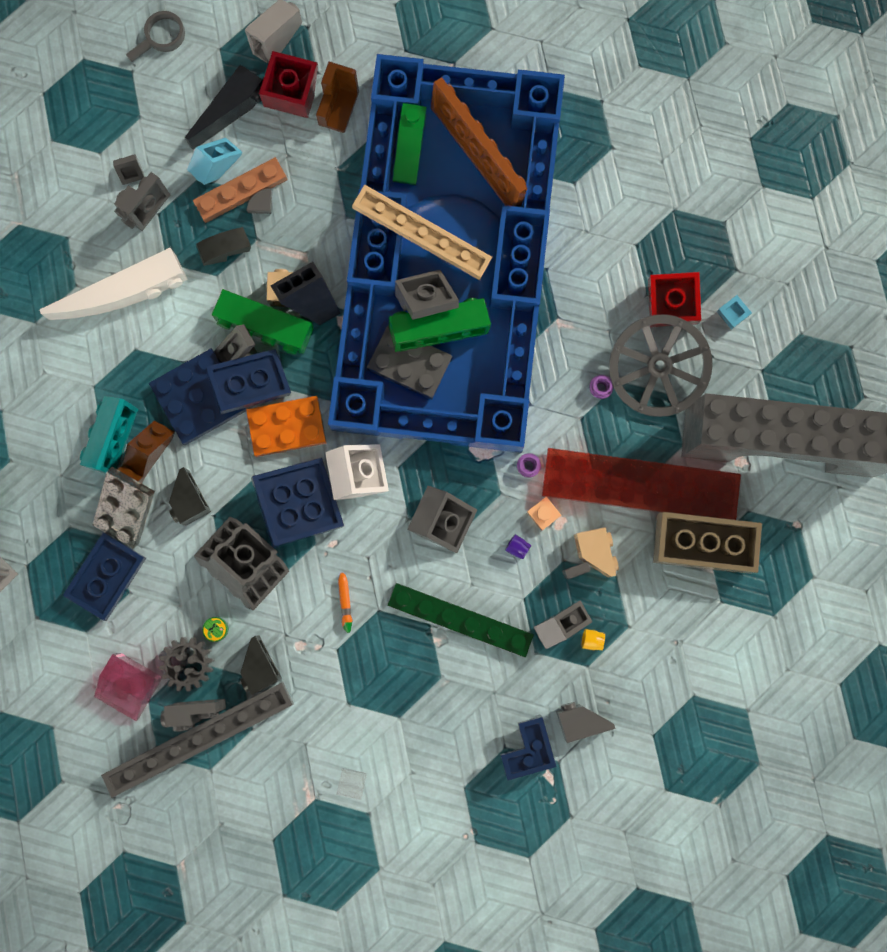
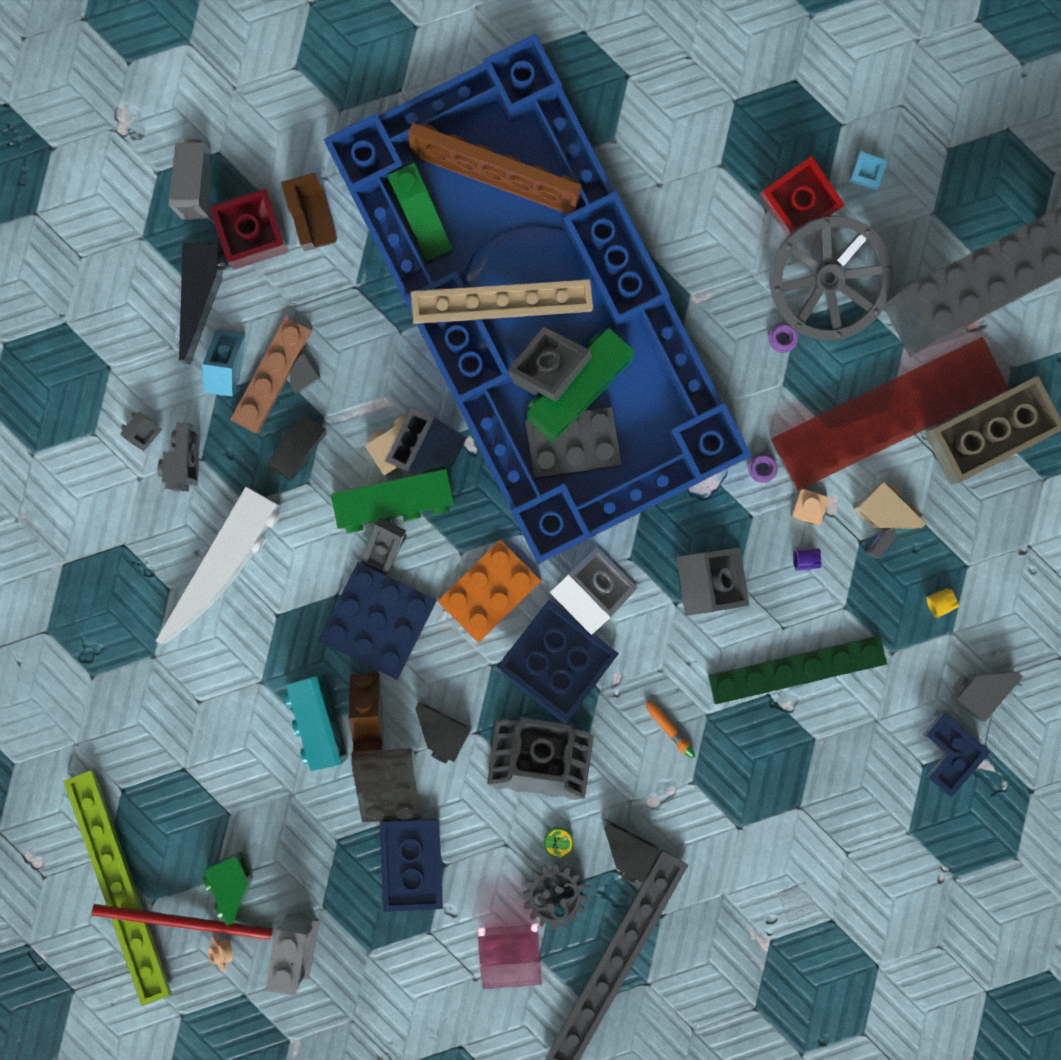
camera: 35 degrees left, 5 degrees up
dark grey piece [126,11,185,62] -> none
dark grey plate [161,699,226,731] -> none
dark blue plate [206,349,291,414] -> none
dark grey slope [534,600,592,649] -> none

